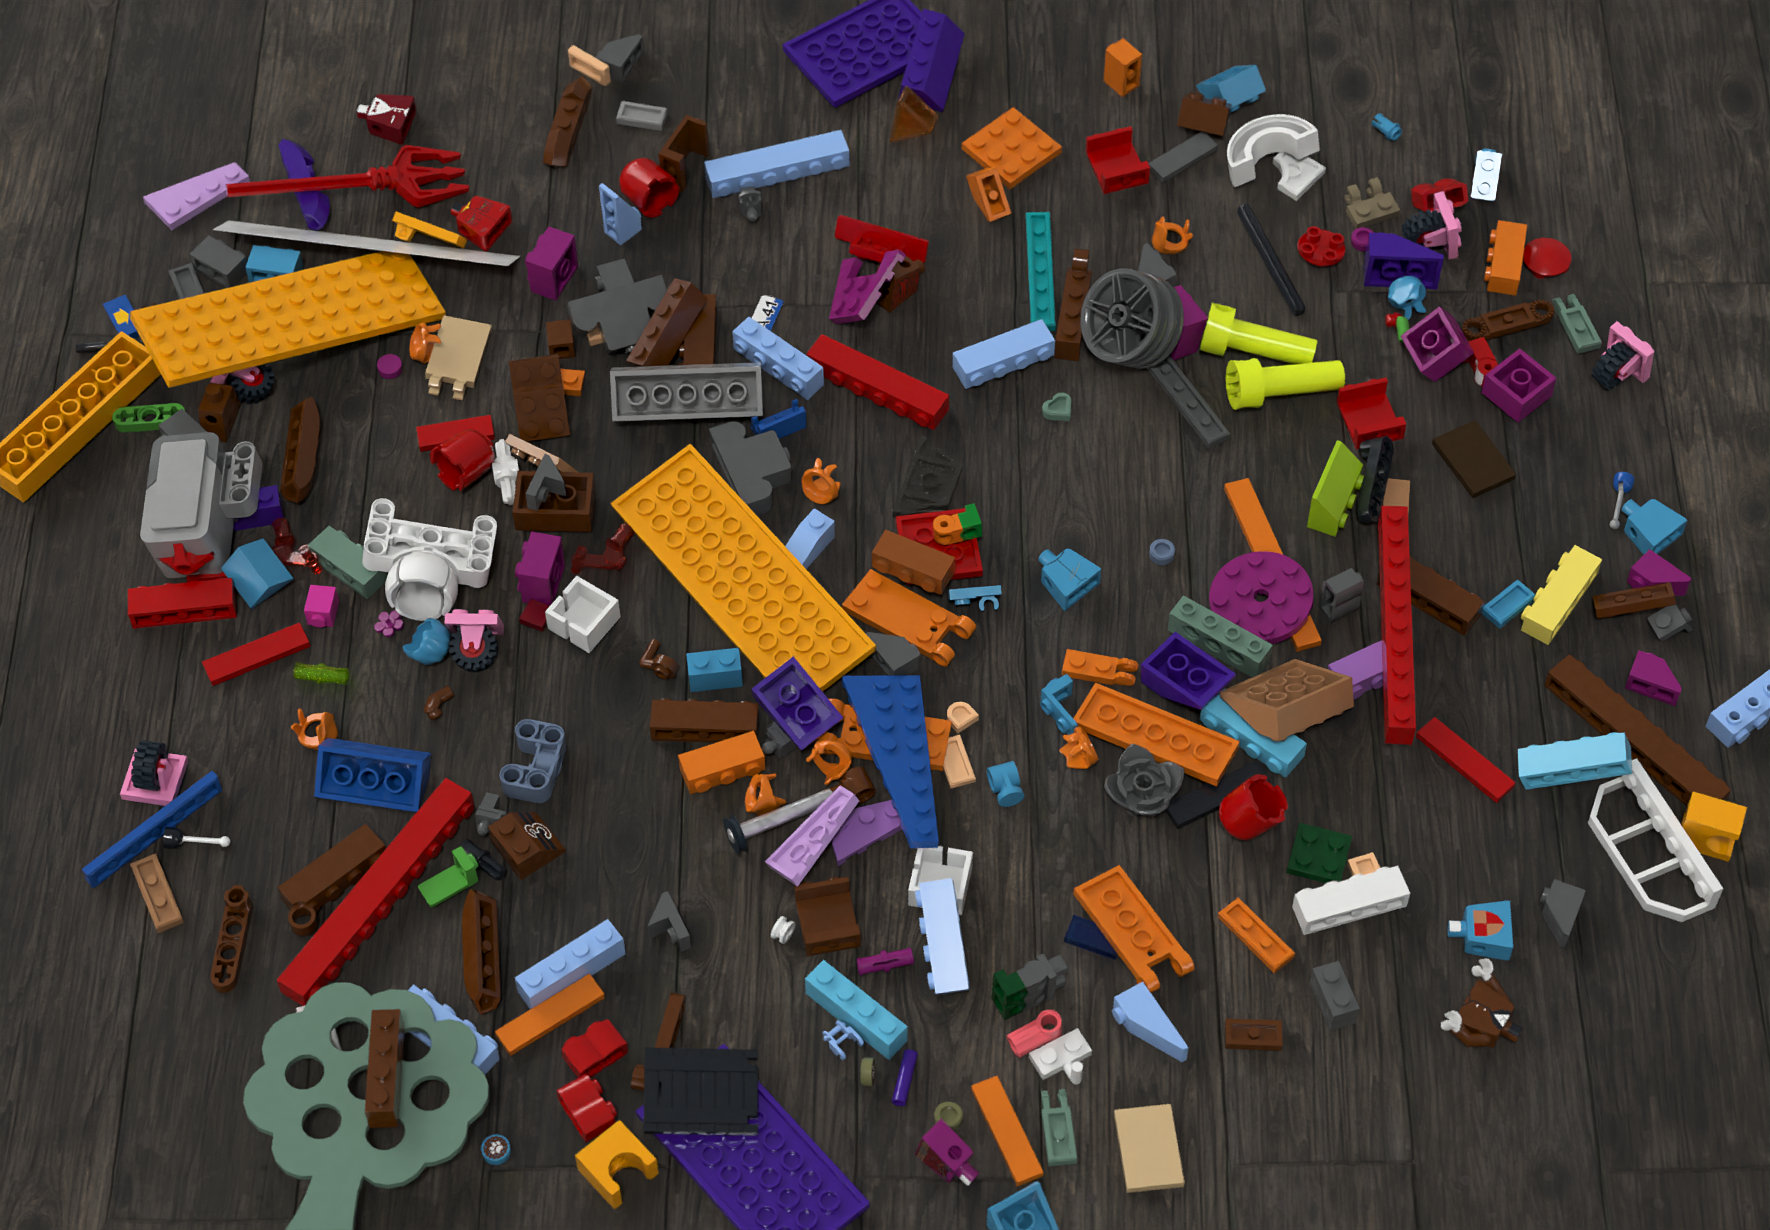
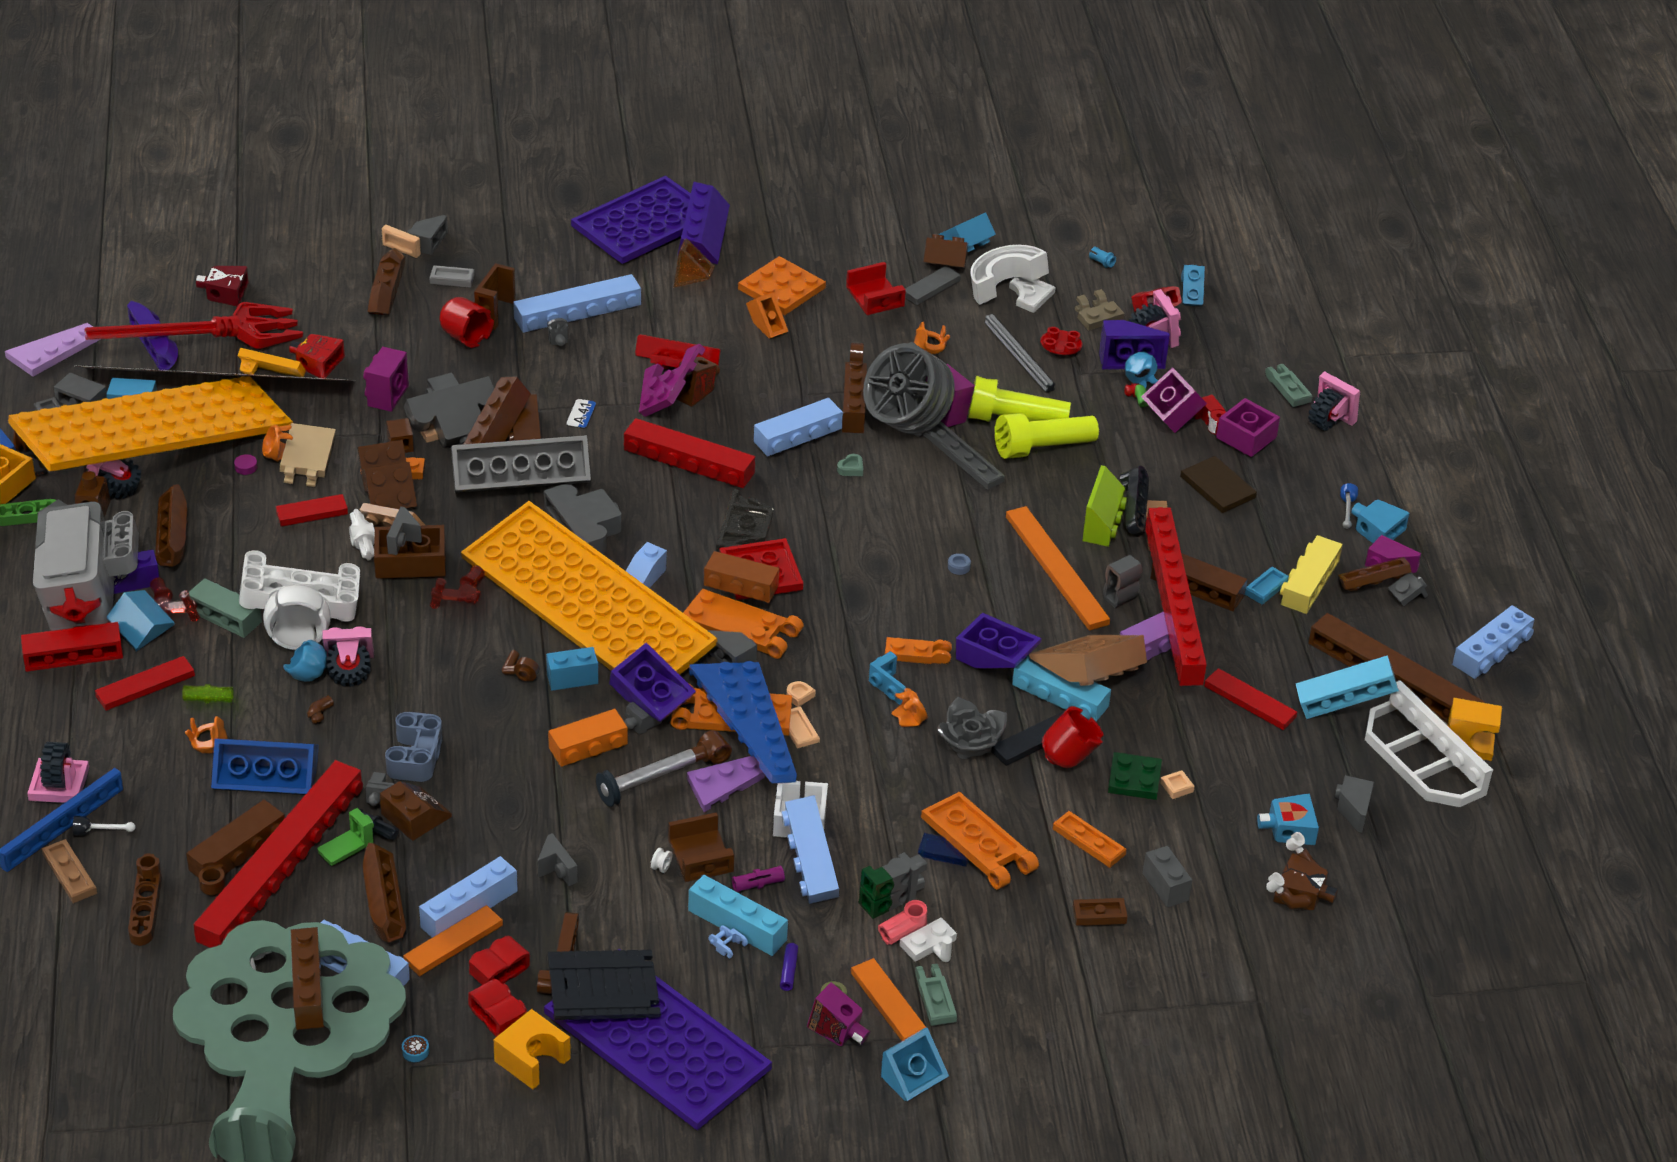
camera: 10 degrees left, 15 degrees down
dark pink brick [304,585,339,628] -> none
magenta plant [374,610,404,637] -> none
red cylinder [430,429,495,491] -> none
magenta brick [515,532,566,606] -> none
dark red tile [519,599,550,632] -> none
white piece [545,576,621,653] -> none
light blue slope [599,183,642,245] -> none
reddish brown brick [650,698,759,743] -> none
light blue brick [732,317,824,400] -> none
orange piece [745,774,786,816] -> none
blue hinge [751,399,806,439] -> none
lavender wing [765,786,859,887] -> none
orange piece [802,458,841,504] -> none
orange piece [806,740,853,785] -> none
olive tile [860,1057,876,1086] -> none
leg [933,503,982,545] -> none
dark azure plate [948,585,1002,611] -> none
dark azure piece [987,761,1024,807] -> none
teal tile [1026,212,1056,331] -> none
dark azure torso [1038,549,1101,611] -> none
orange plate [1073,683,1240,786] -> none
orange brick [1104,38,1142,97] -> none
light blue slope [1112,982,1188,1062] -> none
tan tile [1114,1104,1184,1193] -> none
sand green brick [1168,595,1273,677] -> none
magenta plate [1209,551,1314,644] -> none
white brick [1292,866,1410,935] -> none
red panel [1336,378,1406,449] -> none
magenta tile [1351,227,1374,251] -> none
reddish brown plate [1461,299,1555,341] -> none
orange brick [1484,220,1527,296] -> none
red dish [1523,238,1571,279] -> none
magenta slope [1625,650,1682,706] -> none

